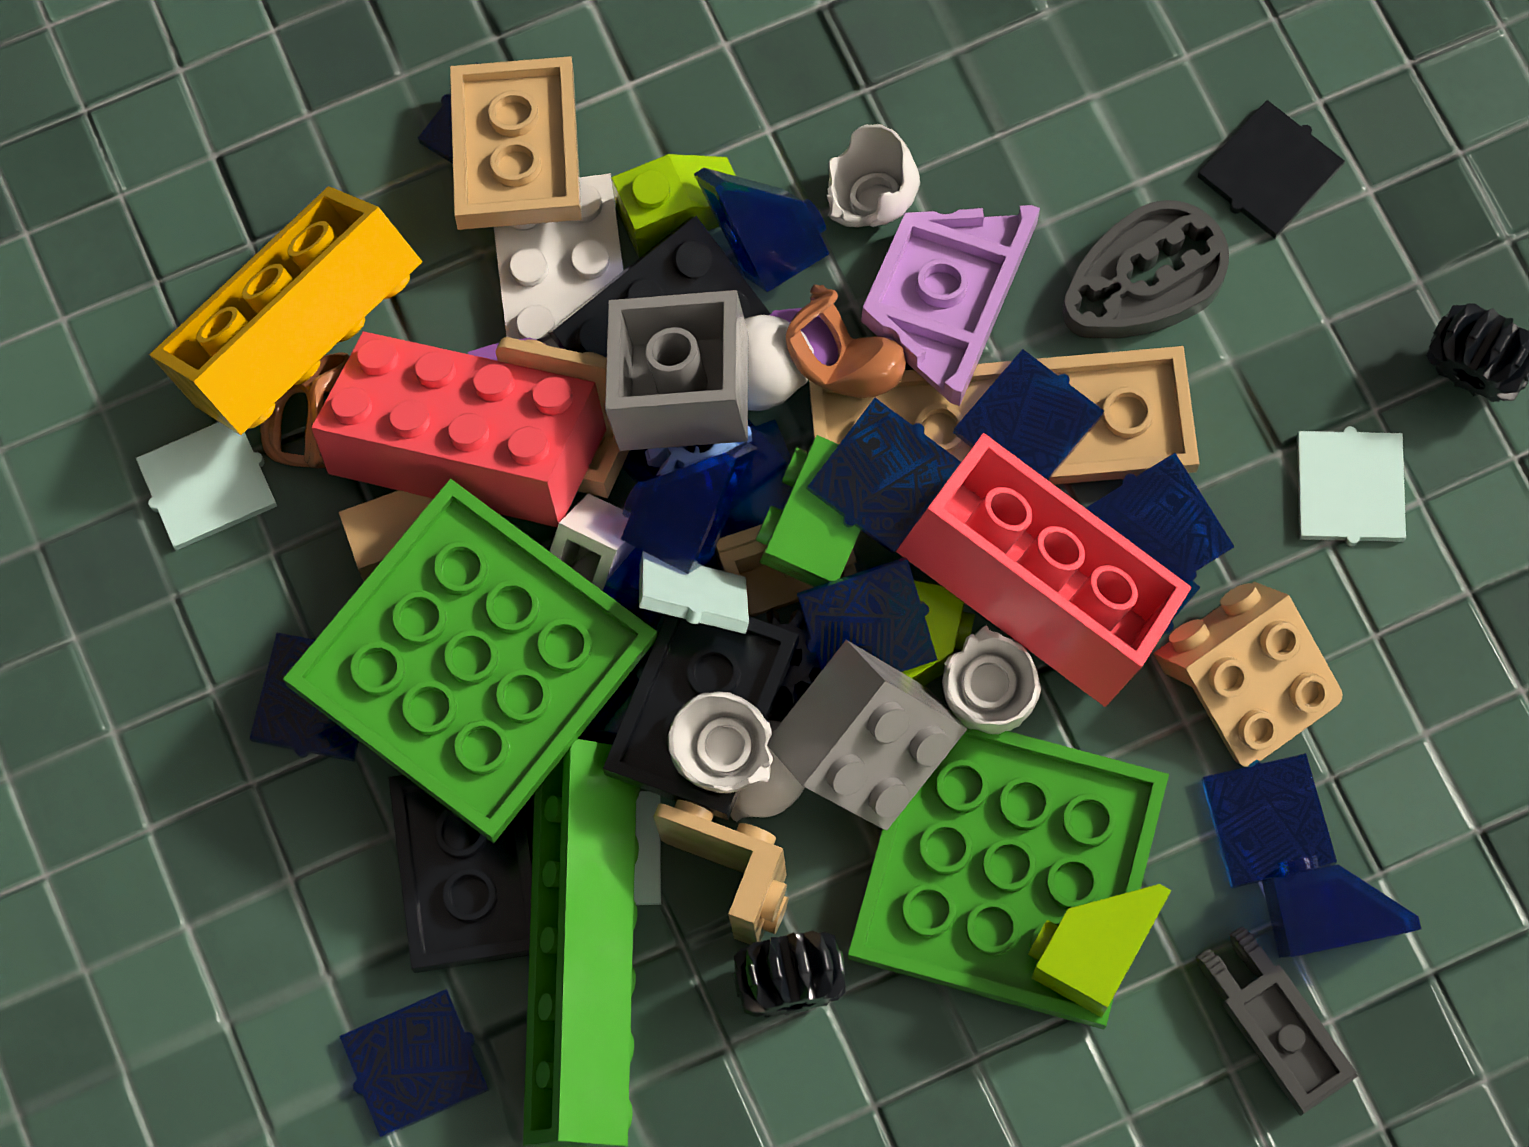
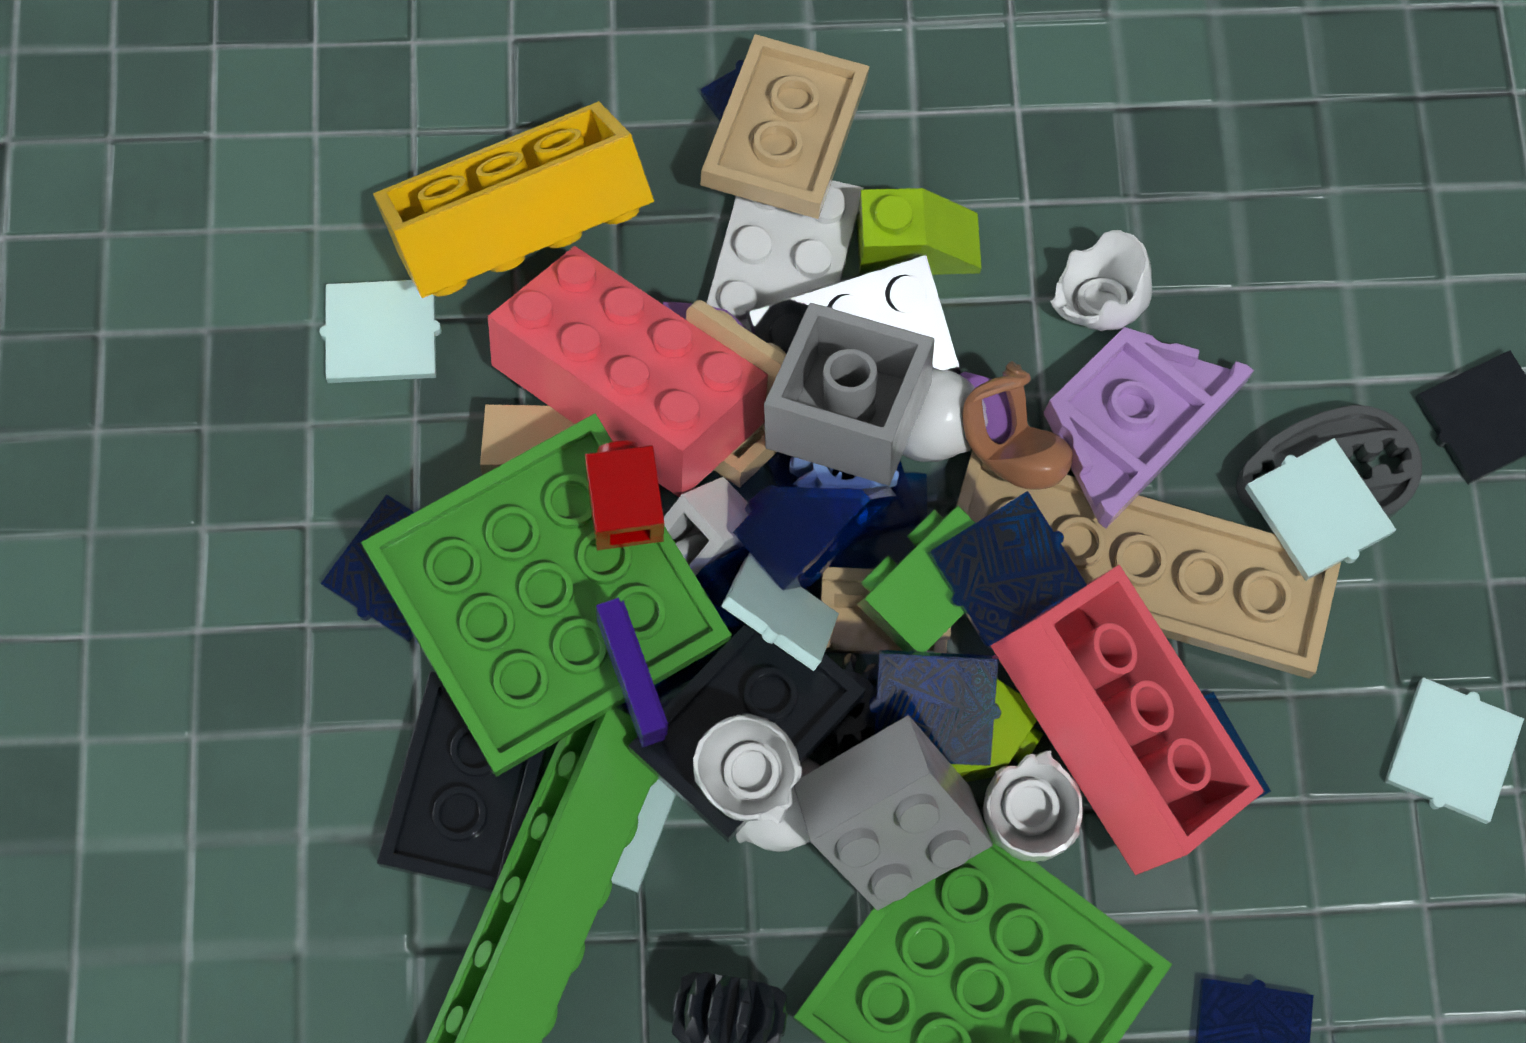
camera: 15 degrees right, 0 degrees up
nougat piece [260,352,350,469] -> none
clear blue piece [340,989,489,1138] -> none
tan bracket [653,800,789,945] -> none
clear blue slope [694,168,830,292] -> none
clear blue piece [953,349,1105,480] -> none
clear blue piece [1086,453,1235,582] -> none
tan bracket [1153,582,1343,767] -> none
none -> red brick [585,440,665,551]
none -> dark purple tile [596,597,668,748]
none -> light aqua piece [1245,438,1396,581]

